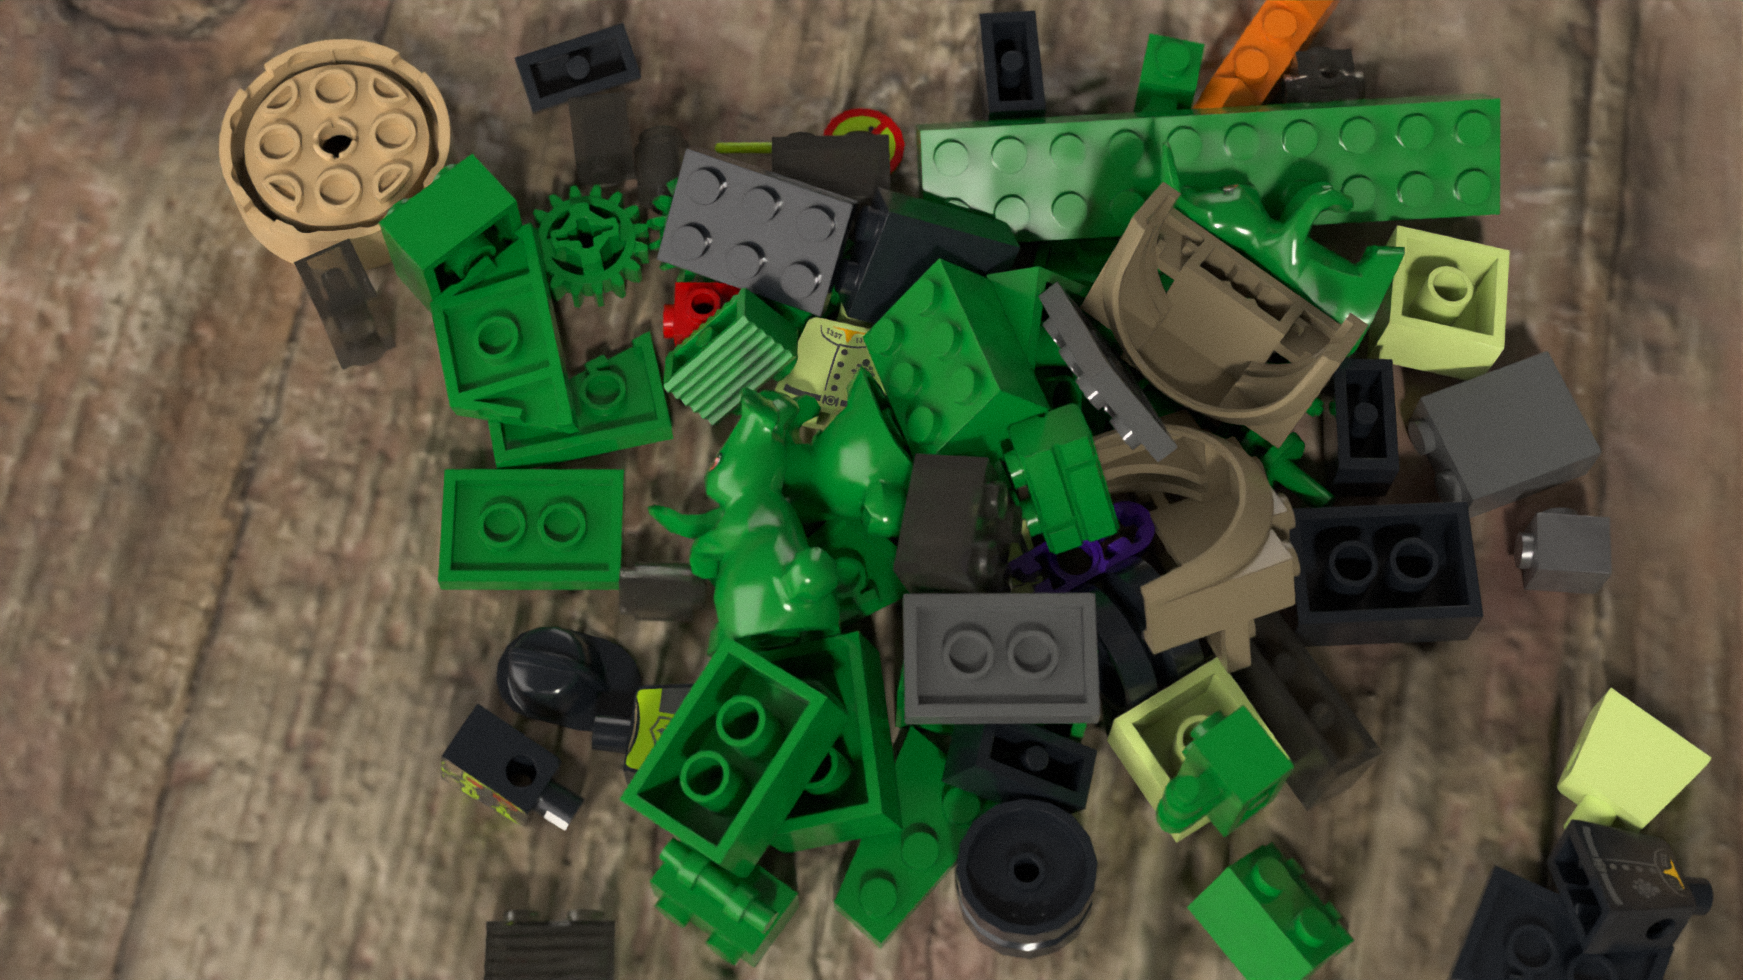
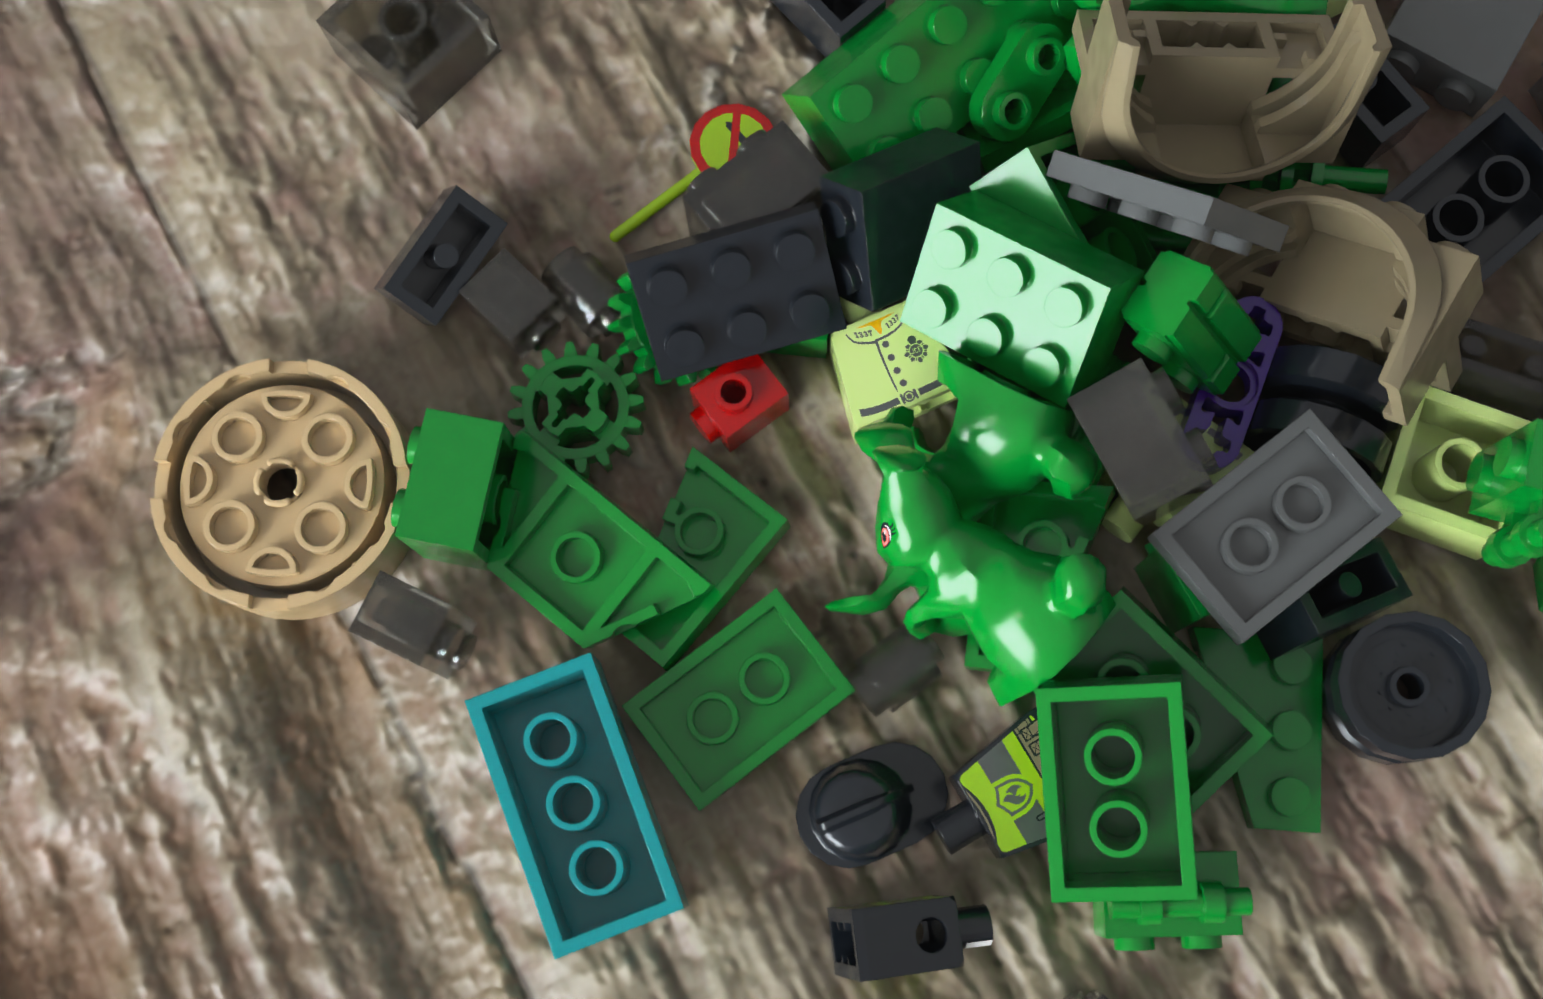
camera: 30 degrees left, 10 degrees up
green brick [663,288,798,426] -> none
none -> teal brick [465,652,690,959]
none -> green plate [969,21,1067,142]

